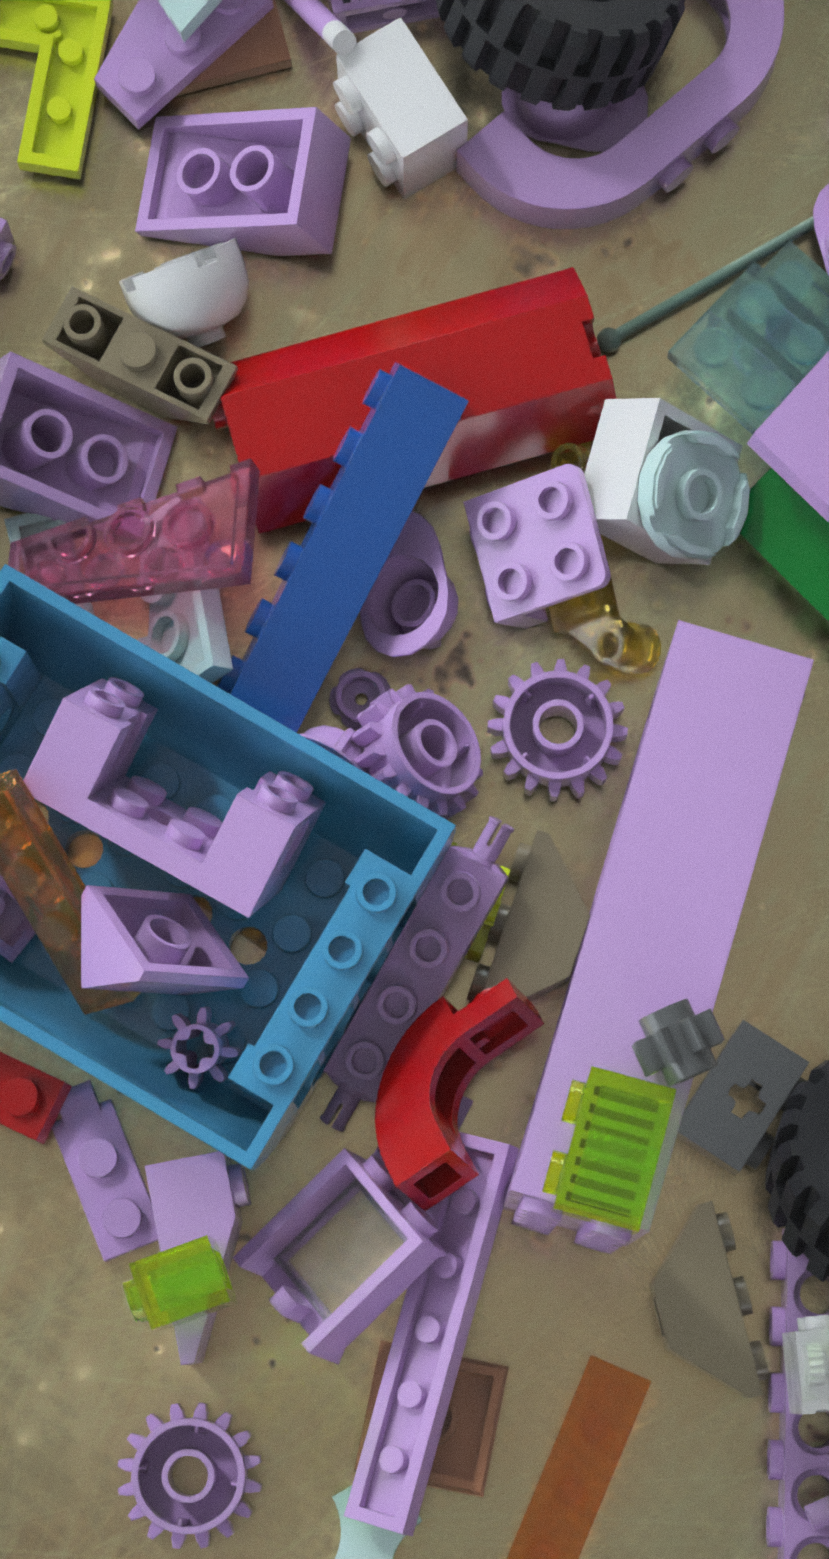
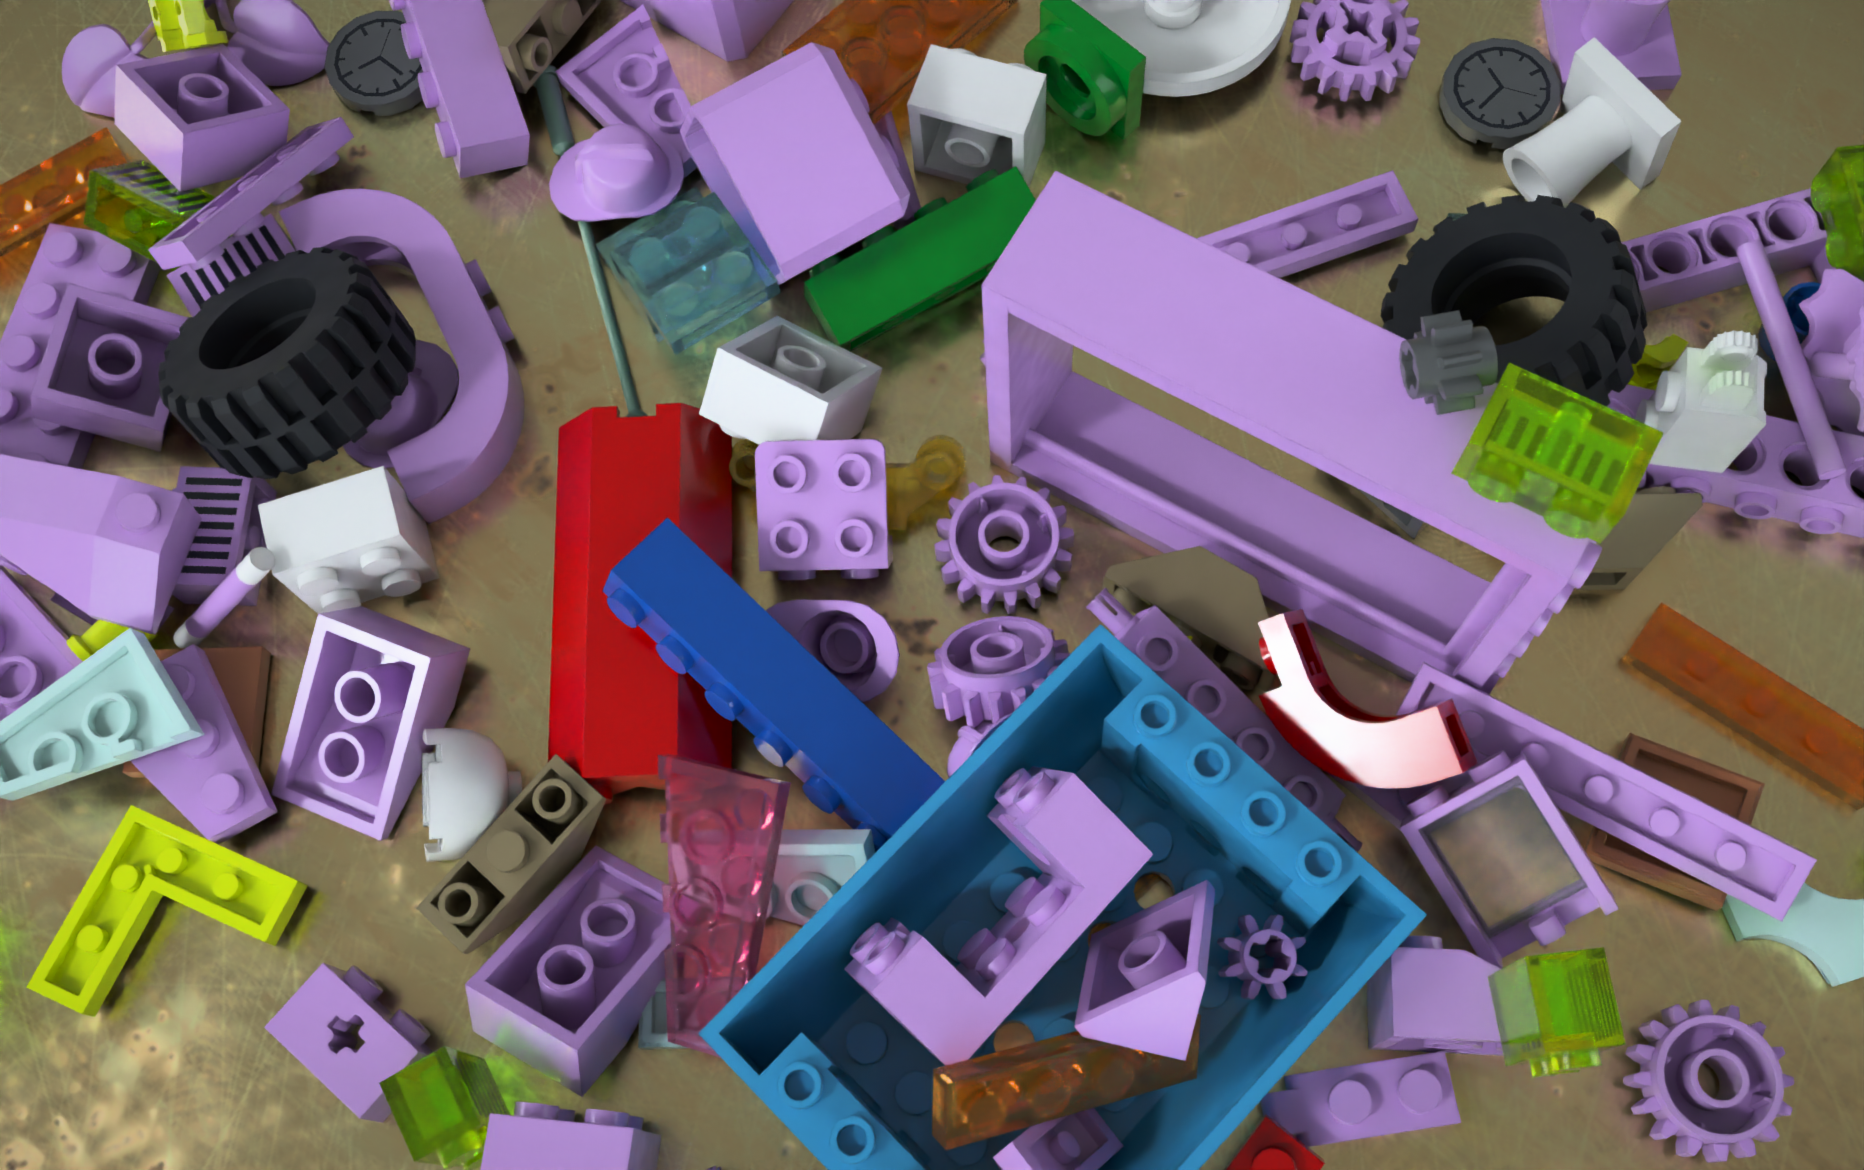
camera: 70 degrees left, 10 degrees down
lavender plate [329,668,390,730] -> none
light aqua tile [637,430,750,559] -> none

